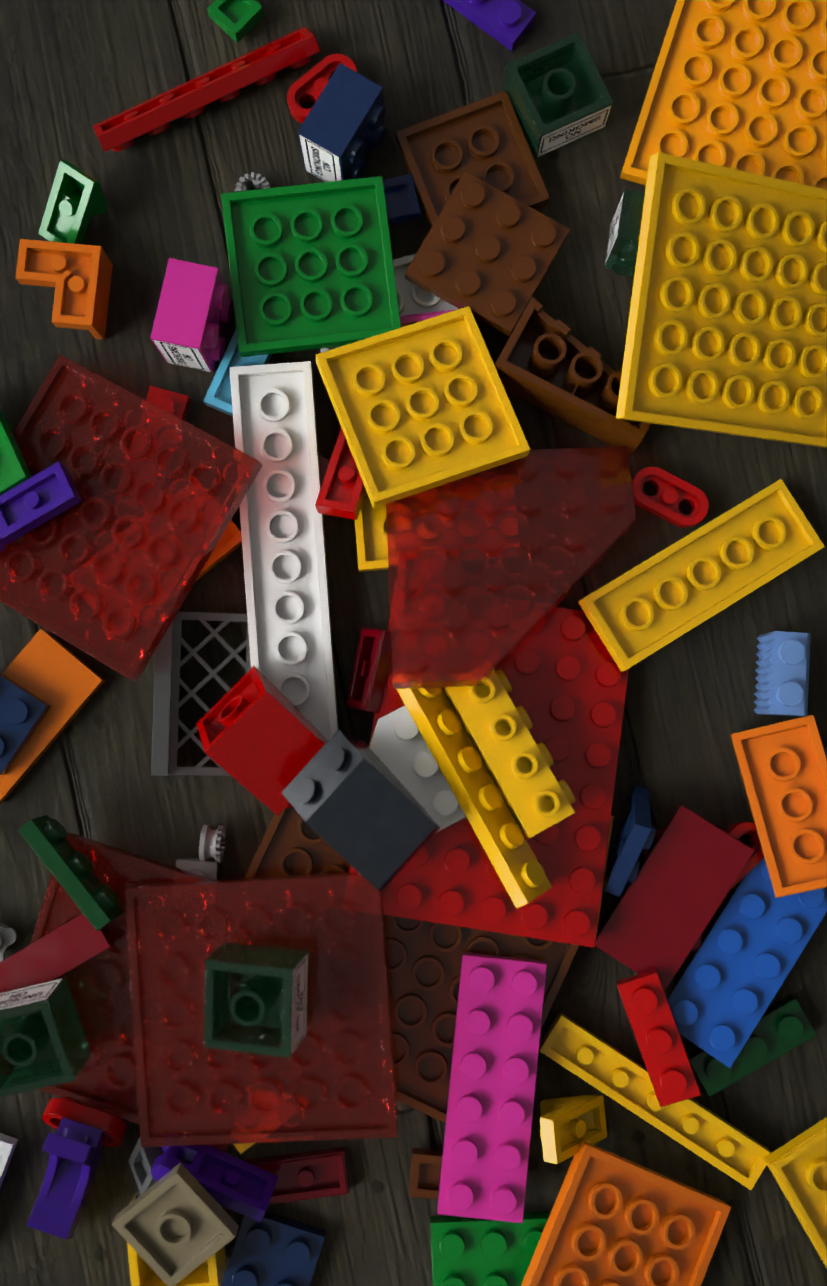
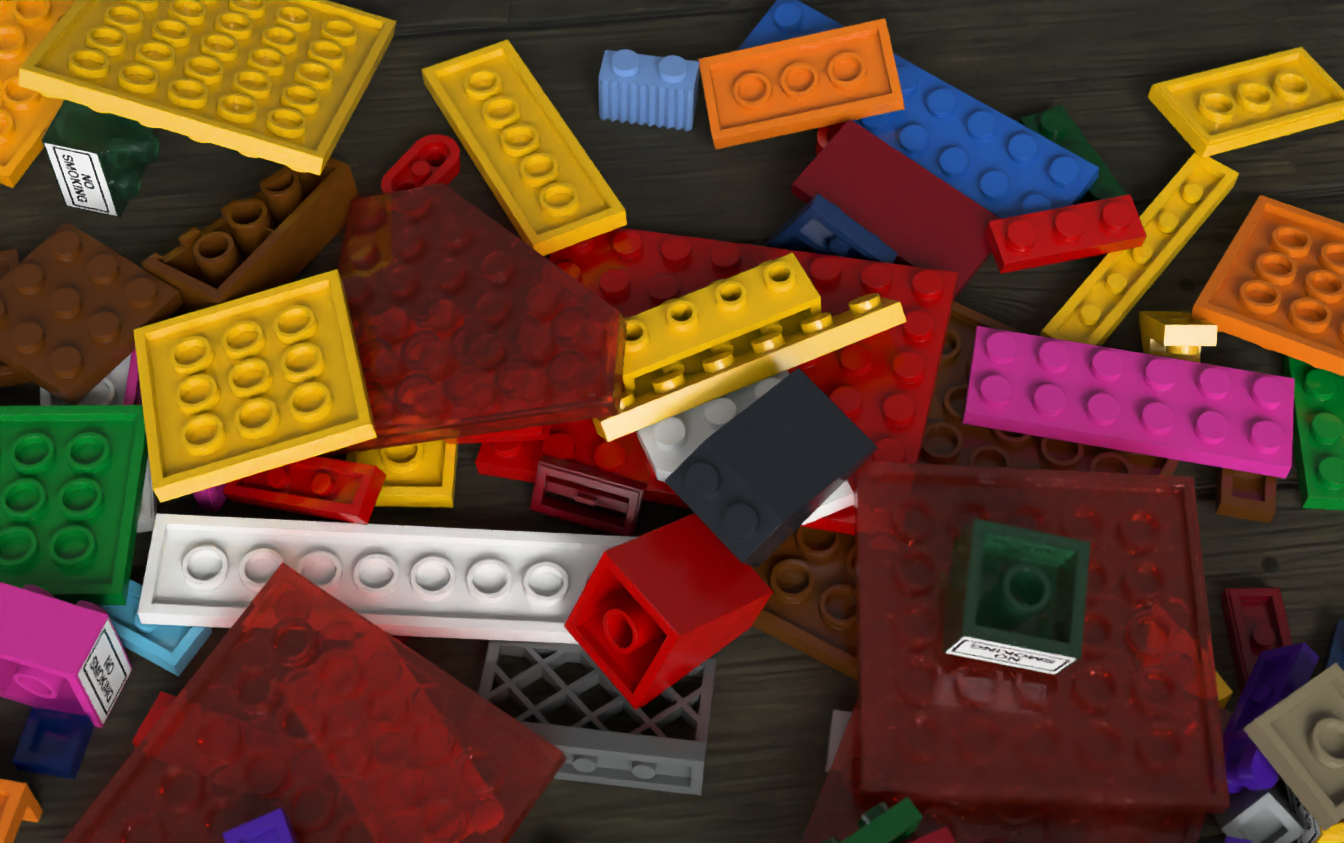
camera: 85 degrees left, 30 degrees down
light grey bush [199,825,226,863] -> none
none -> clear blue plate [12,707,94,780]

